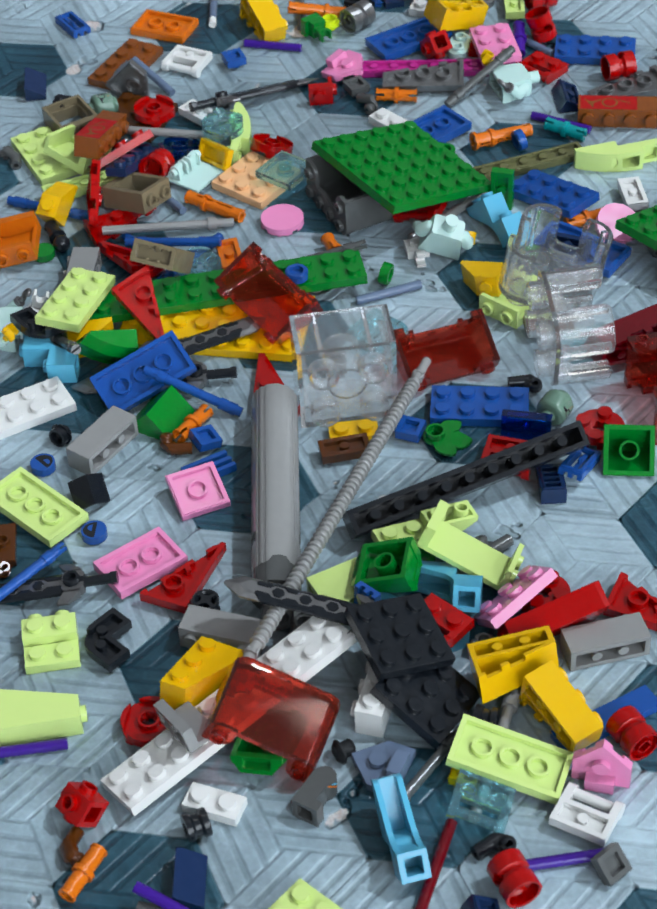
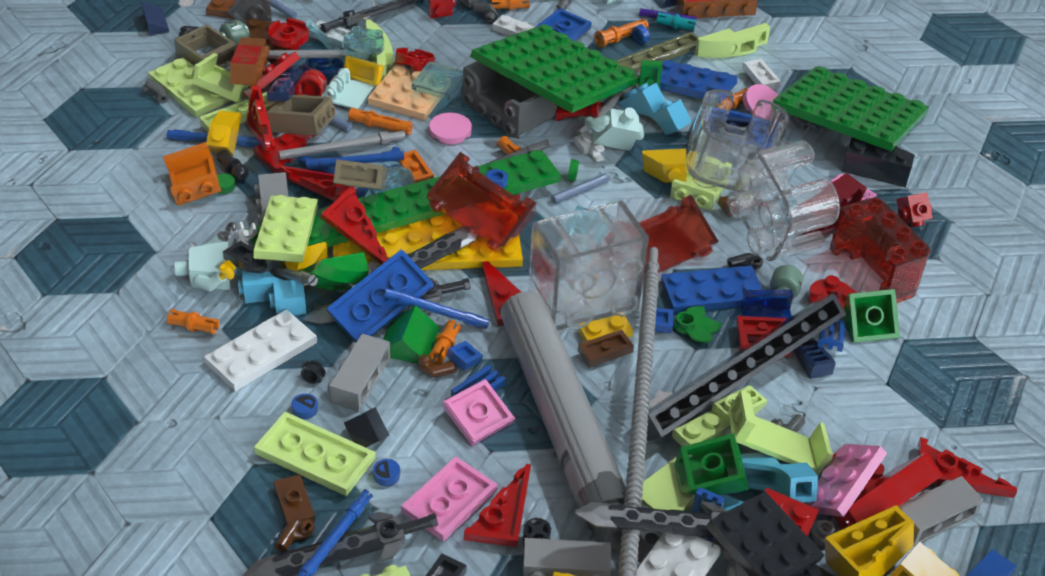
camera: 20 degrees left, 0 degrees up
none -> clear light blue tile [305,18,341,50]

